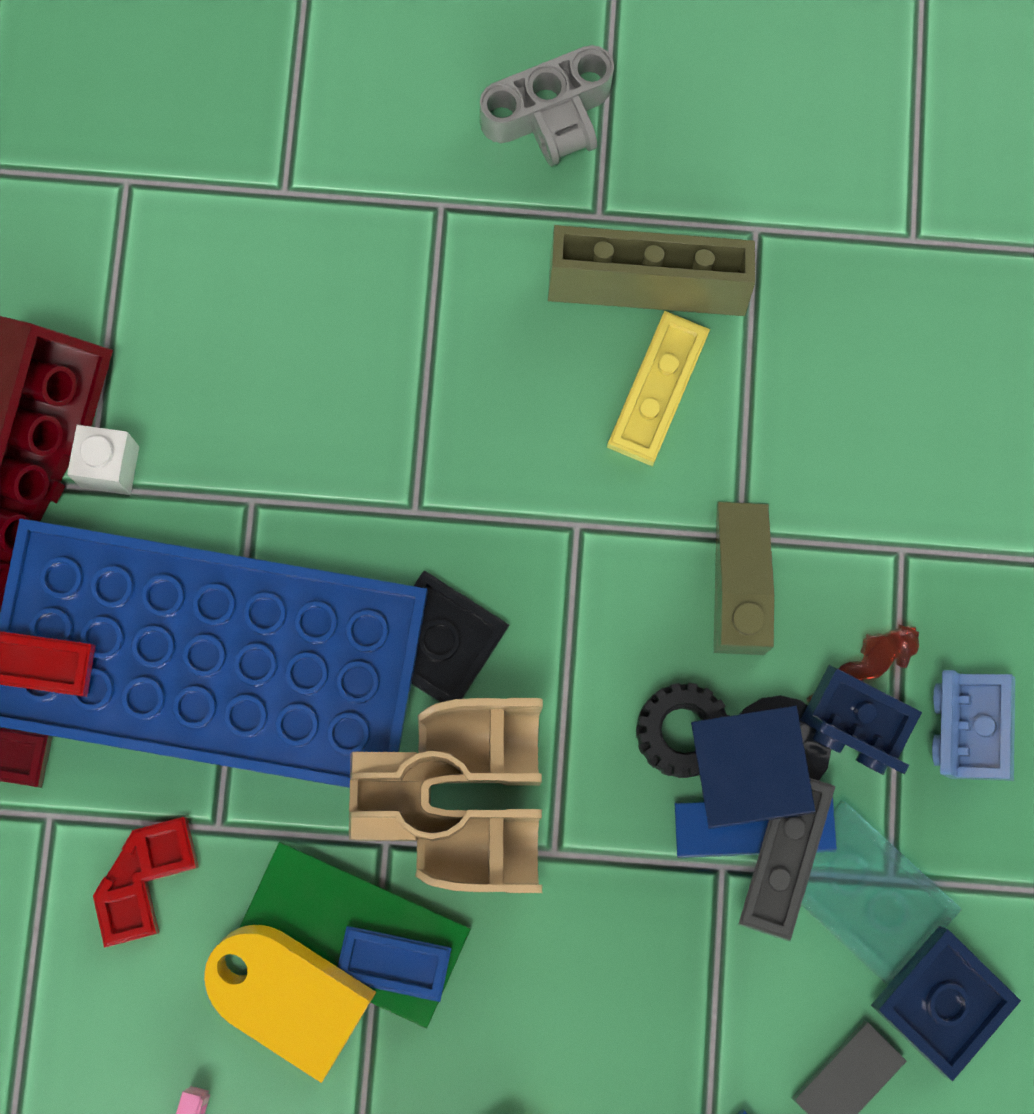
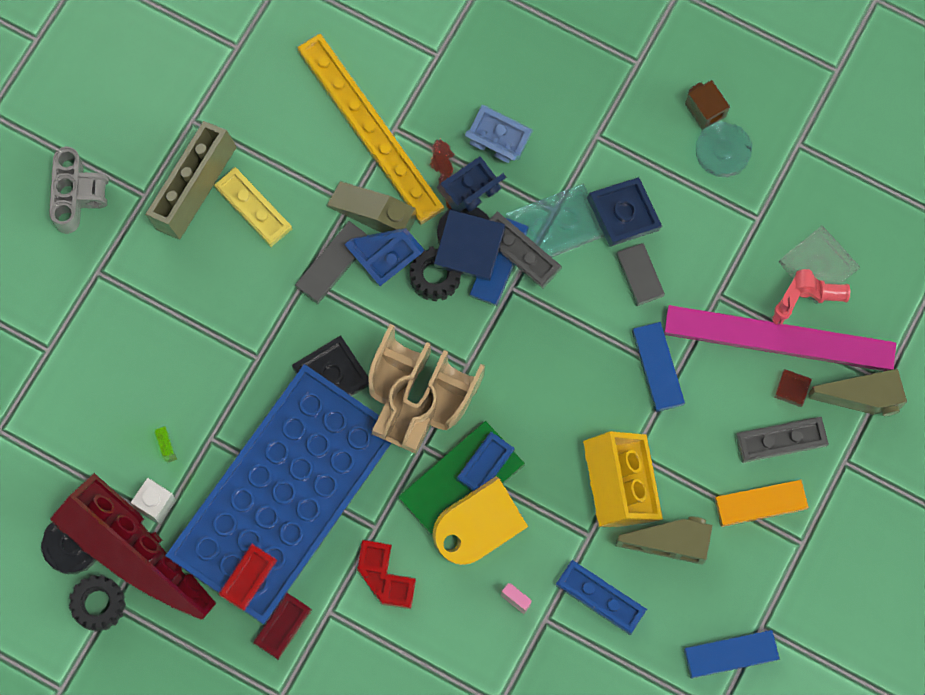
camera: 65 degrees left, 5 degrees down
none -> clear neon green tile [154,426,177,463]
none -> dark grey tile [295,221,367,304]
none -> yellow tile [297,33,444,225]
none -> blue wing [345,228,424,286]

